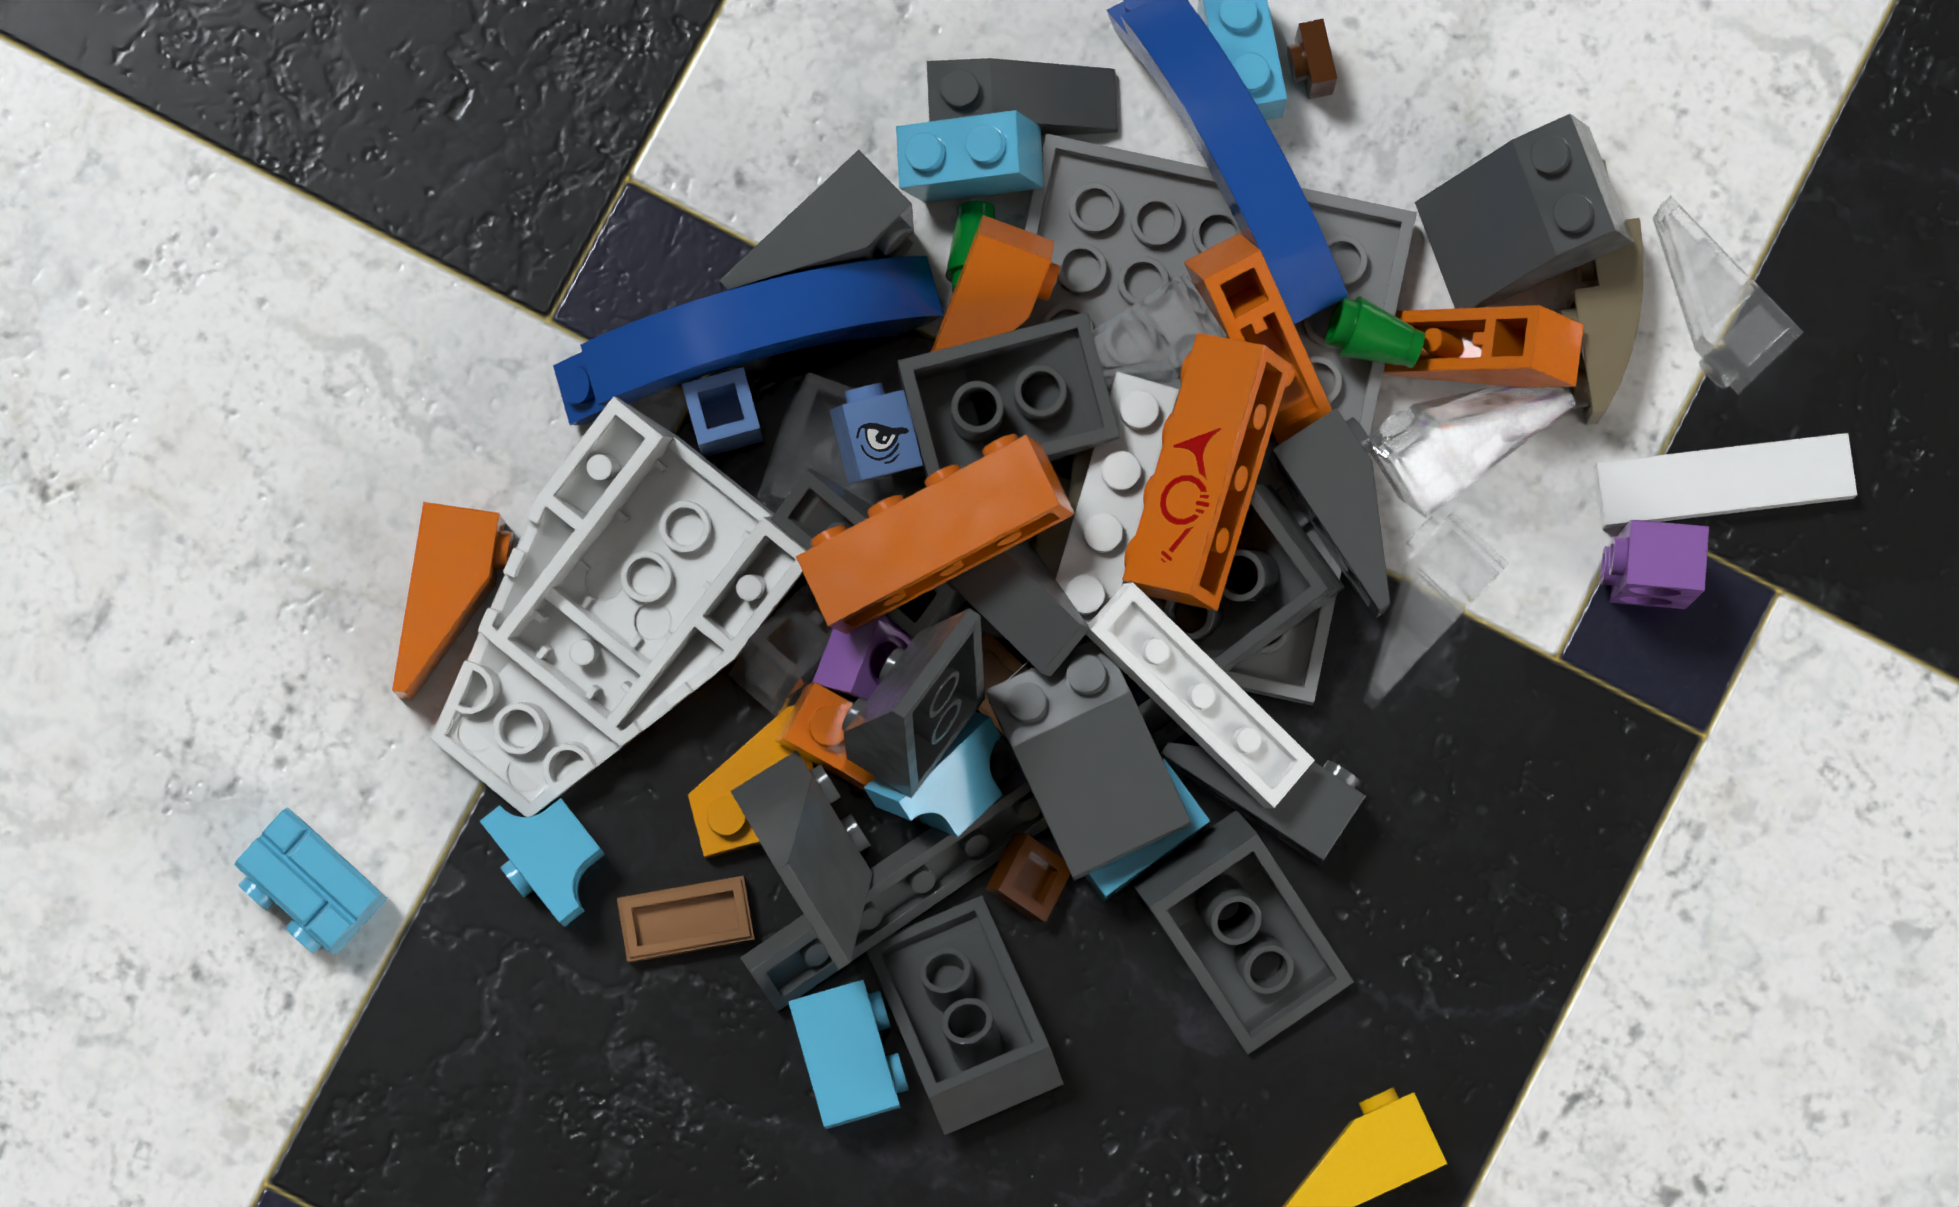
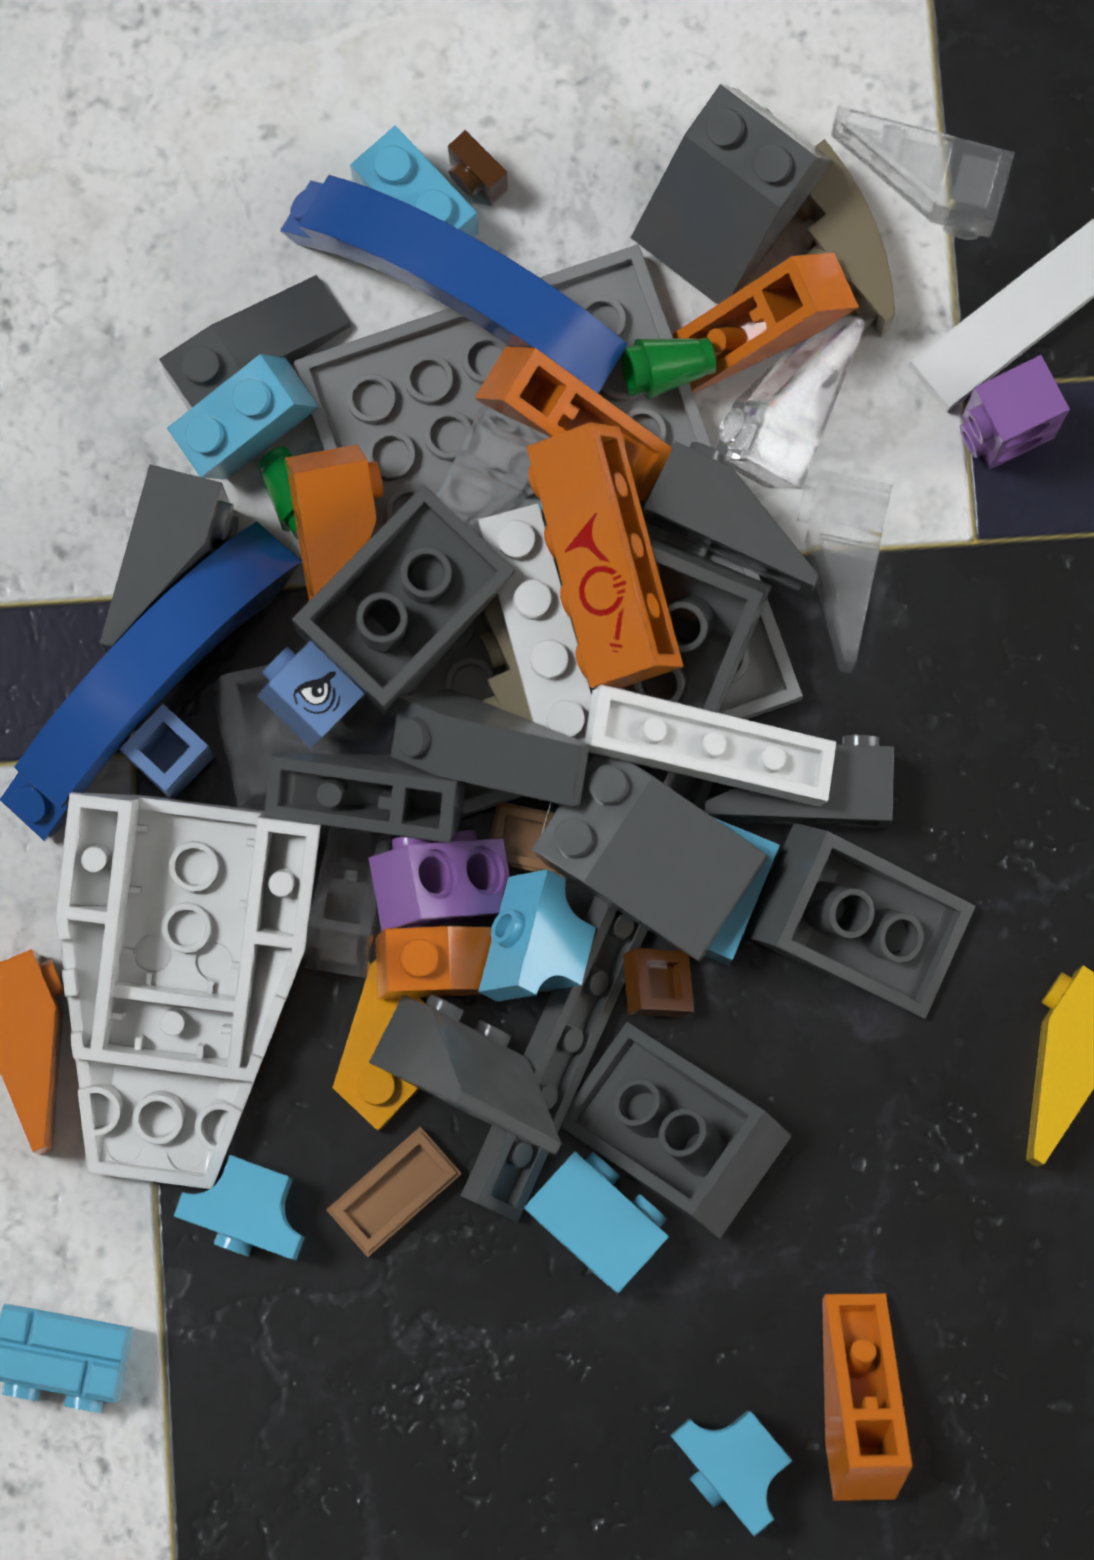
camera: 30 degrees left, 0 degrees up
orange brick [796,434,1075,634] -> none
dark grey slope [842,608,985,799] -> none

